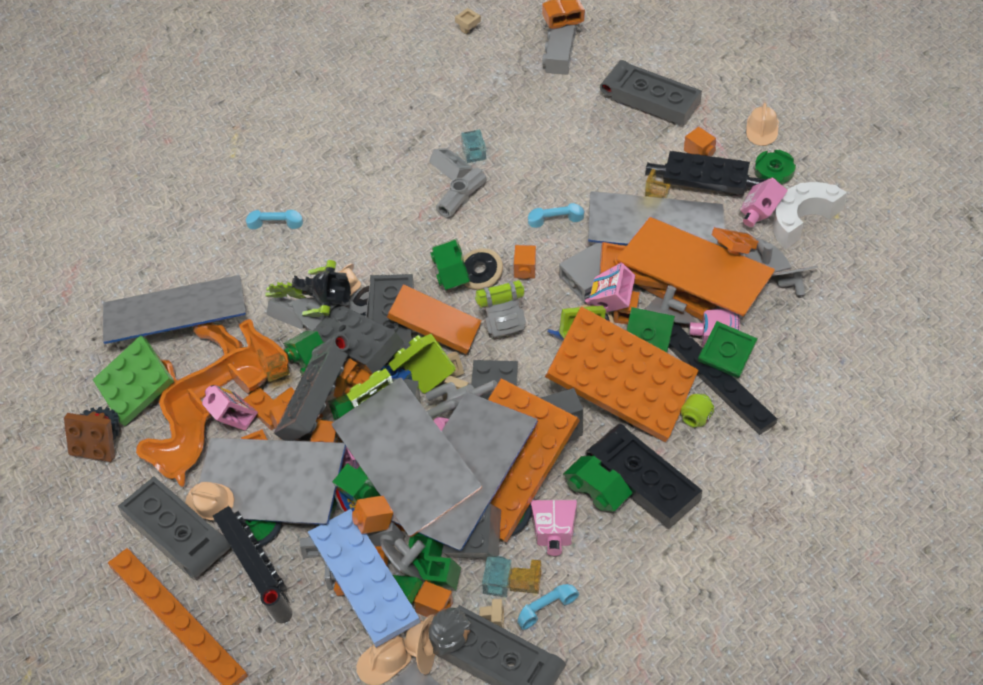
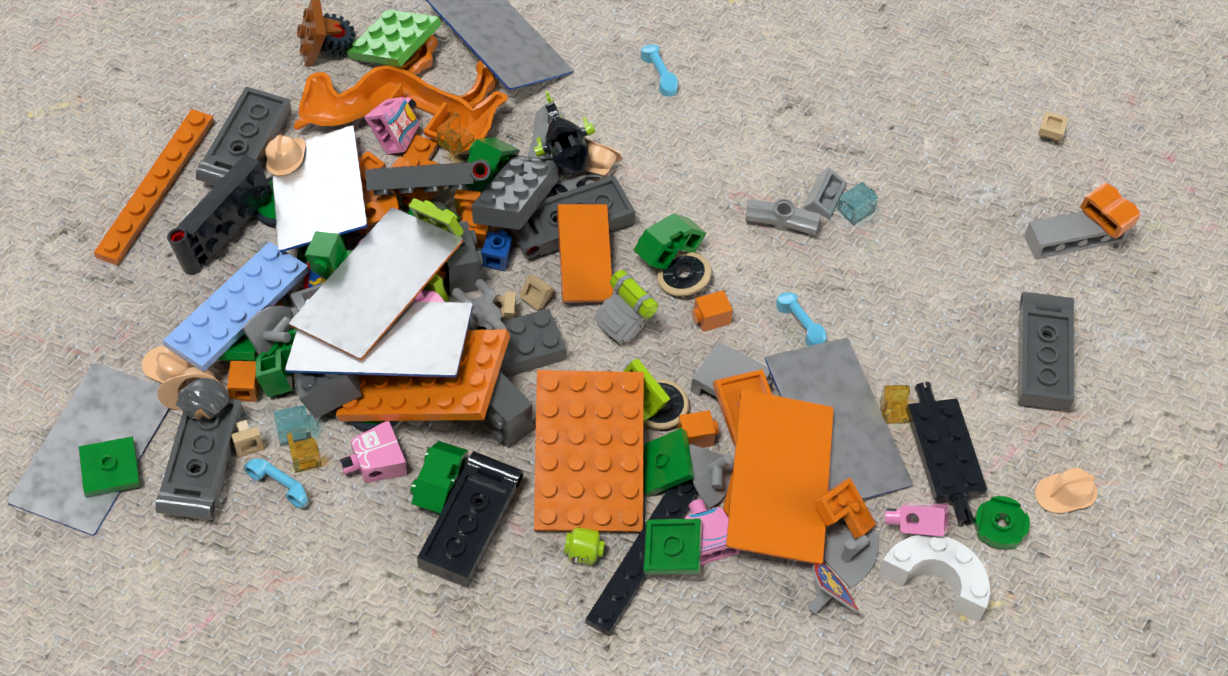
camera: 60 degrees right, 5 degrees up
orange brick [352,495,393,534] -> none
lime bracket [389,334,456,394] -> none
bright pink torso [584,263,635,312] -> none
orange brick [684,126,716,156] -> none

